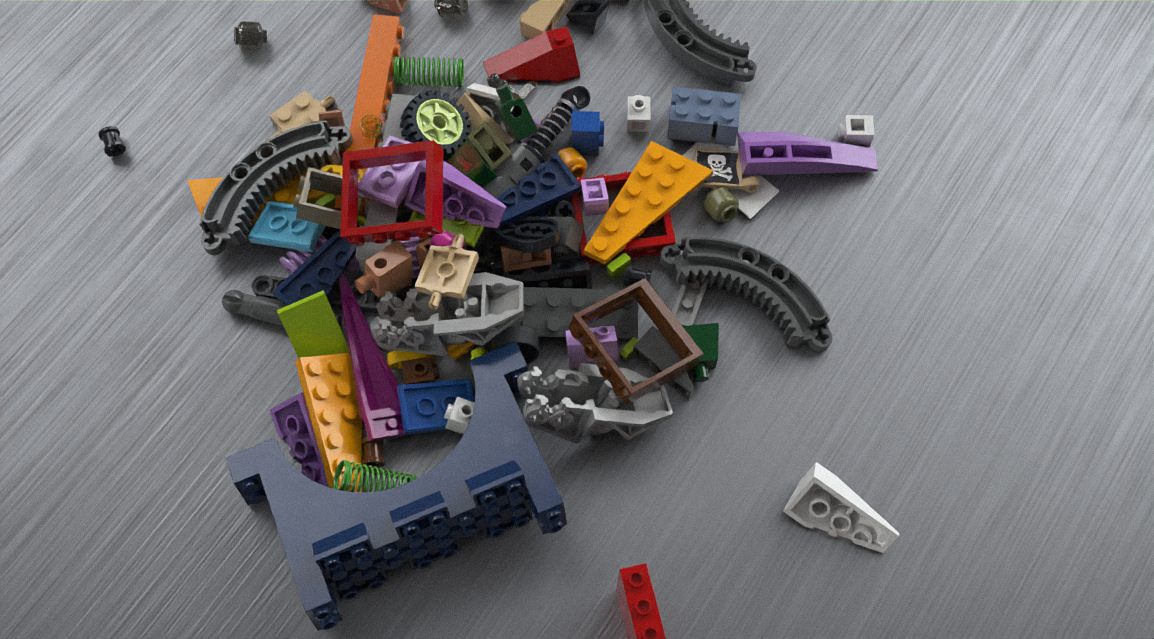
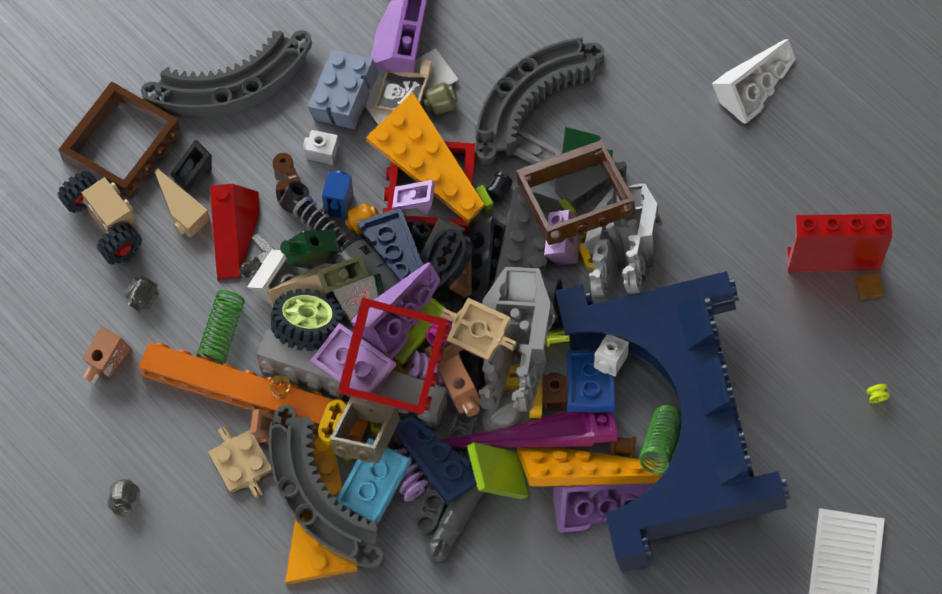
camera: 75 degrees left, 0 degrees up
none -> reddish brown leg [272,153,301,201]

